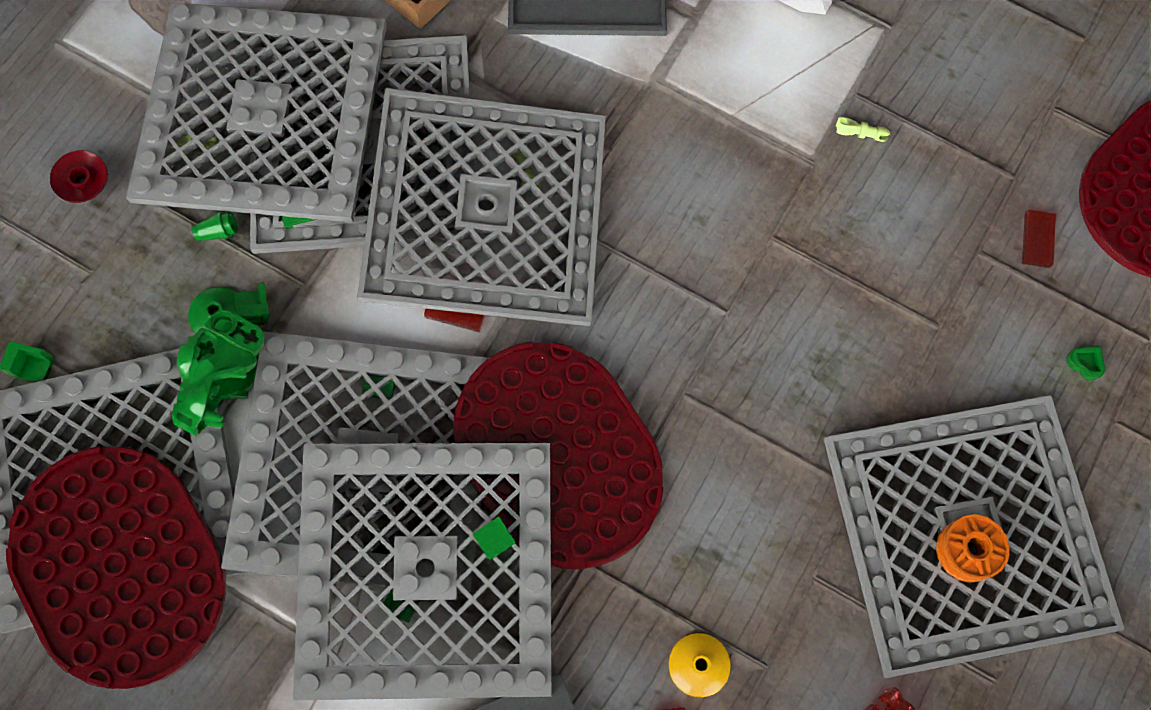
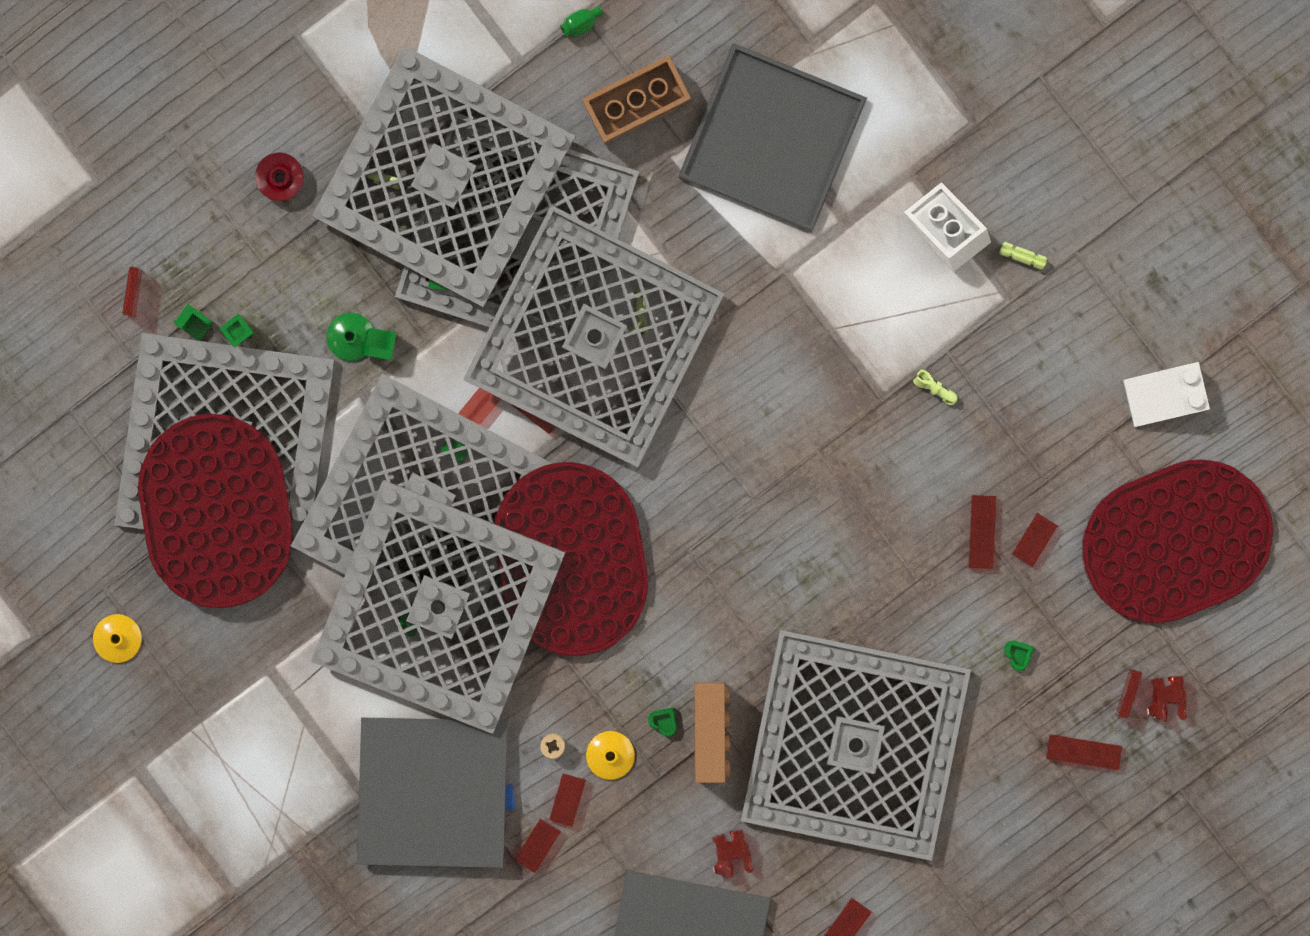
camera: 25 degrees right, 15 degrees up
green animal [172,310,264,436] -> none
green cone [192,211,238,242] -> none
green tile [473,517,516,561] -> none
orange wheel [936,514,1010,583] -> none
none -> green panel [219,314,256,348]
none -> clear red tile [458,388,502,425]
none -> tan wheel [540,733,565,759]
none -> green tile [648,707,677,737]
none -> medium nougat brick [694,681,730,783]
none -> clear red tile [968,495,996,569]
none -> white slope [1123,362,1210,427]

